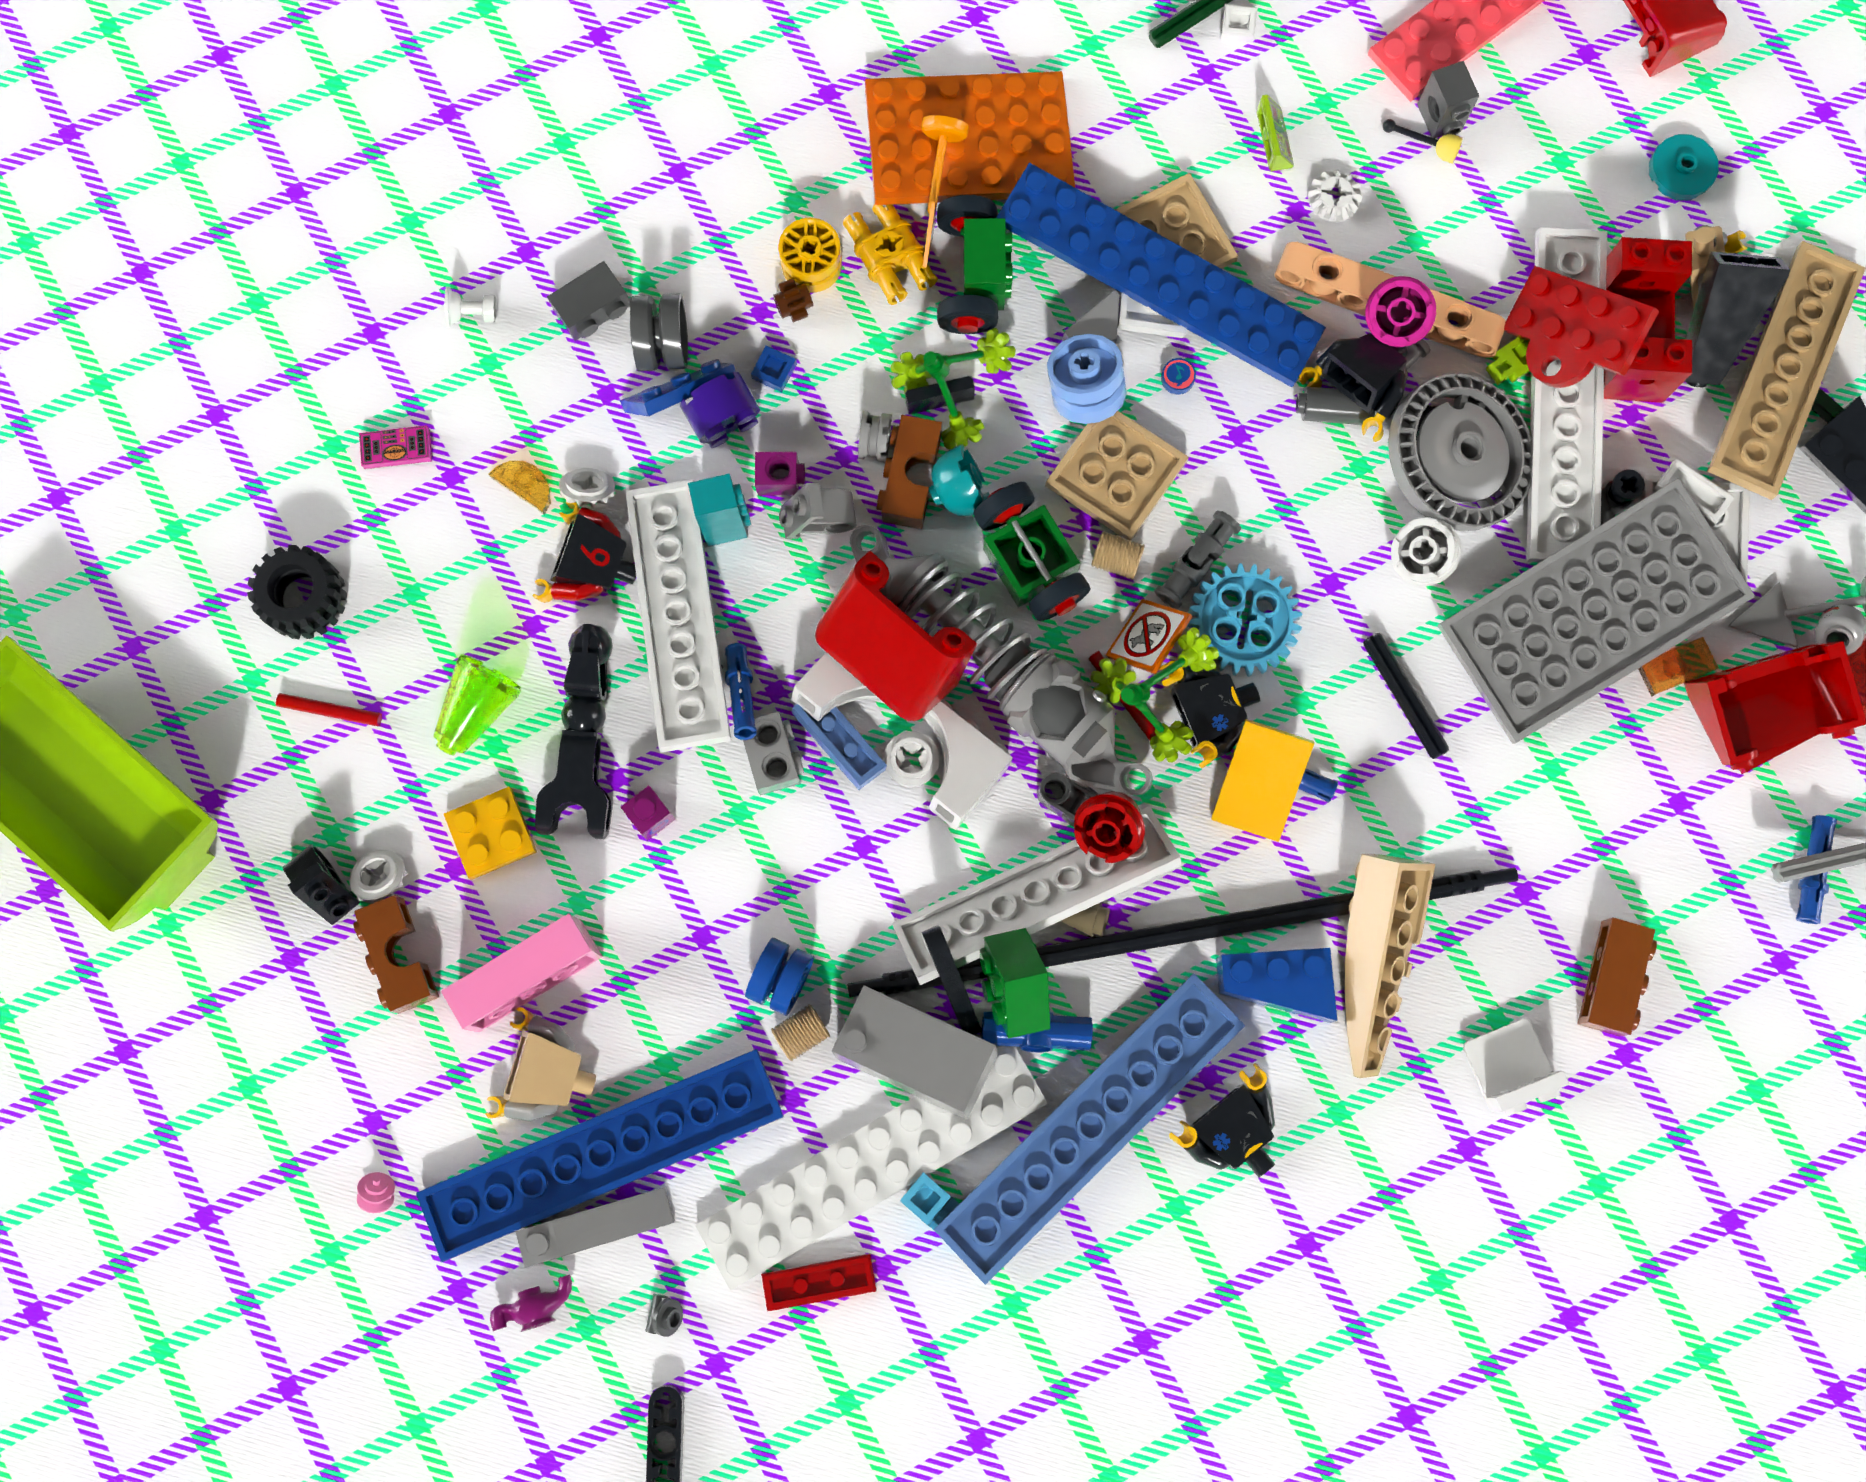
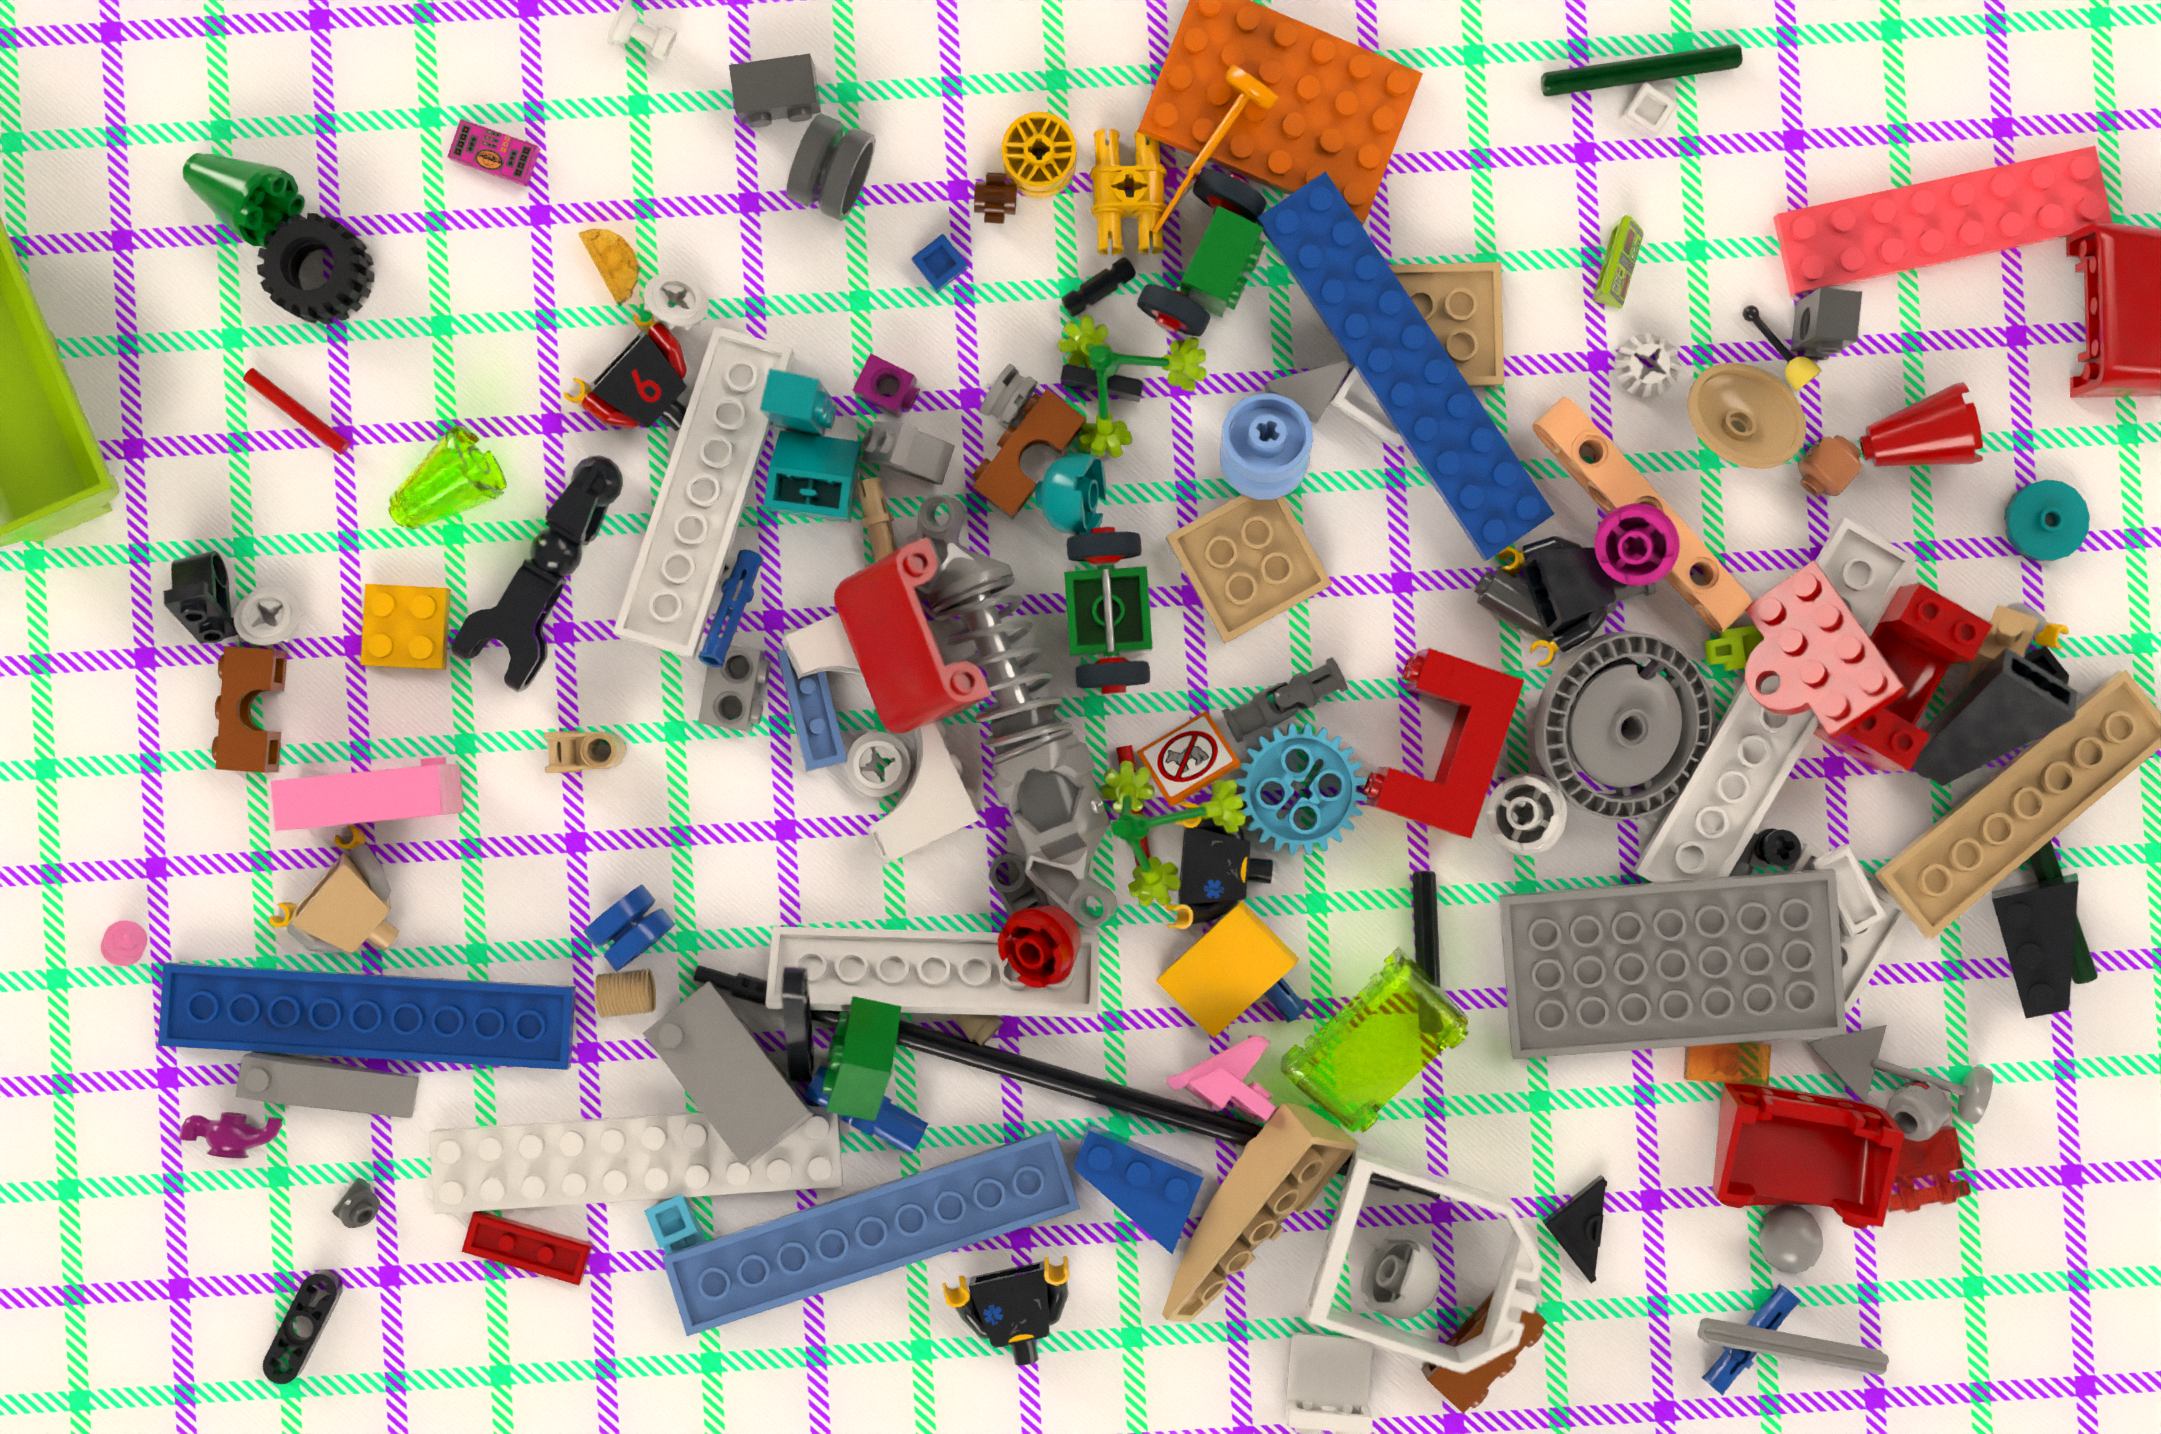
camera: 25 degrees right, 10 degrees up
blue wing [620,359,736,417] -> none
magenta brick [621,785,676,841] -> none
dark purple brick [680,372,760,448] -> none
tan piece [1091,531,1145,580] -> none
blue tile [1161,358,1196,395] -> none
none -> green cone [182,153,305,248]
none -> tan piece [543,731,626,773]
none -> teal slope [764,431,862,523]
none -> tan pin [855,477,898,562]
none -> black axle [1061,257,1136,317]
none -> bright pink piece [1166,1035,1276,1123]
none -> clear neon green windscreen [1281,946,1469,1133]
none -> white container [1306,1149,1543,1374]
none -> white cylinder [1361,1232,1440,1320]
none -> red piece [1363,648,1524,839]
none -> black tile [1542,1175,1607,1284]
none -> tan dish [1687,363,1806,469]
none -> light grey hair [1758,1205,1823,1274]
none -> nougat head [1798,435,1861,497]
none -> red cone [1859,382,1983,467]

